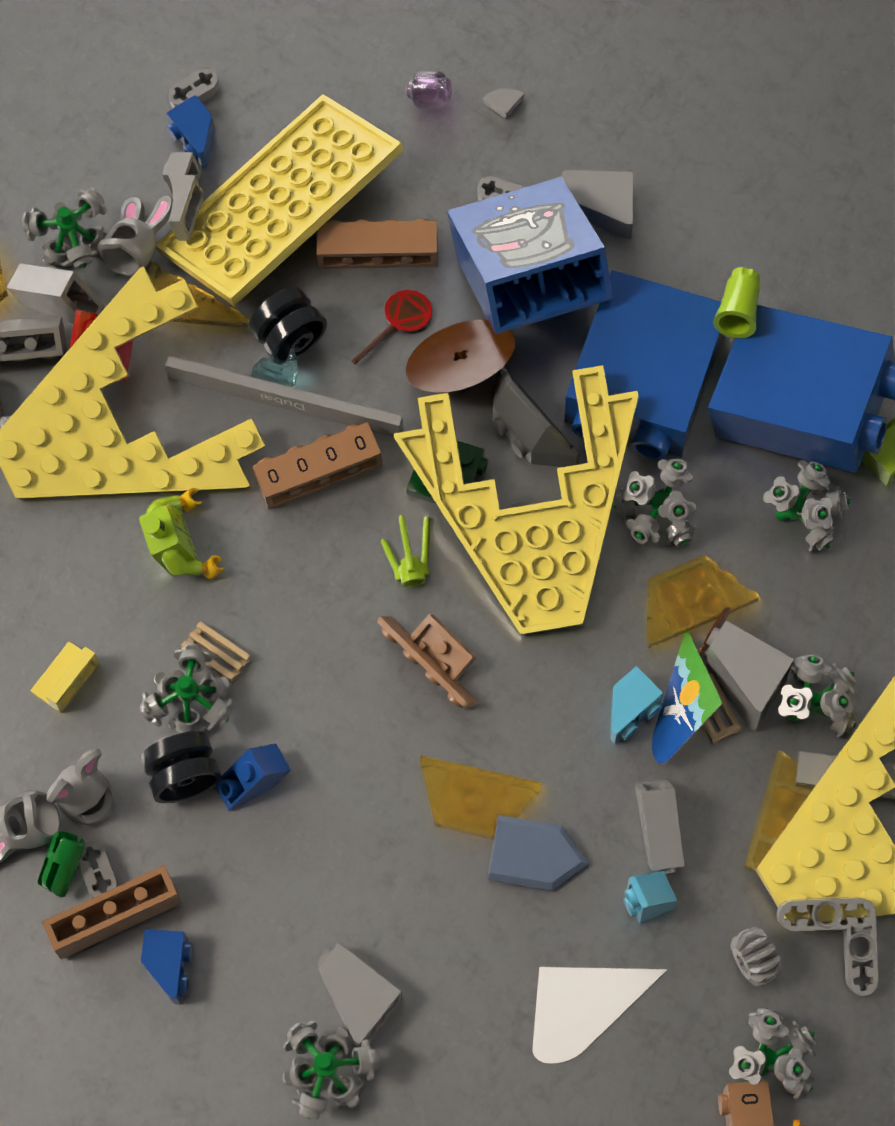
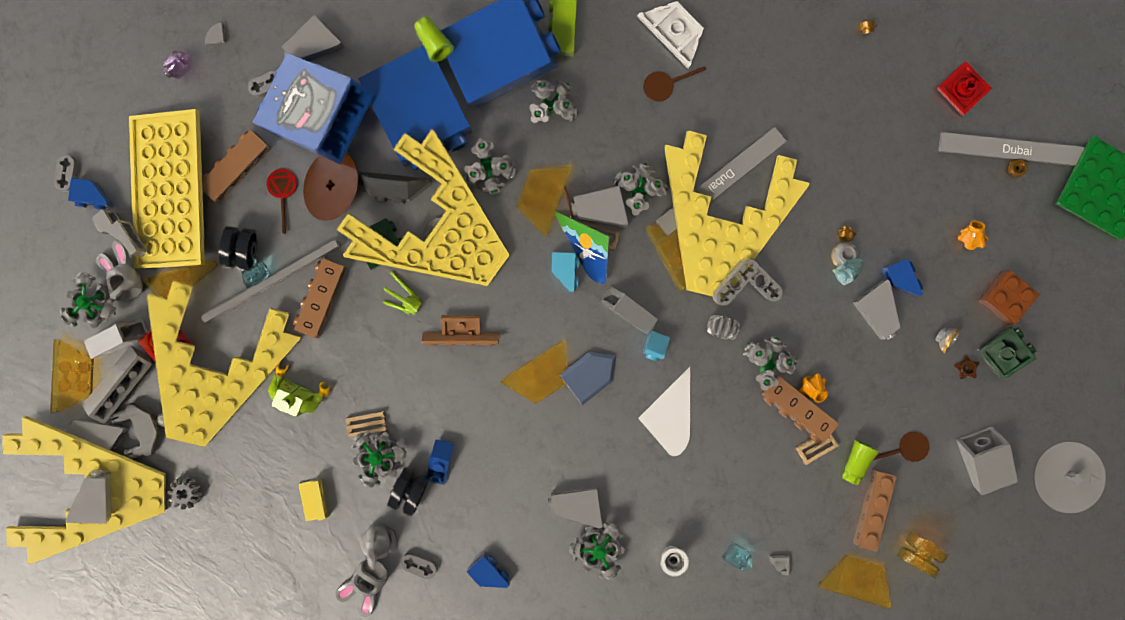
camera: 50 degrees left, 20 degrees up
green arm [37,831,85,898] -> none
medium nougat brick [42,865,182,960] -> none

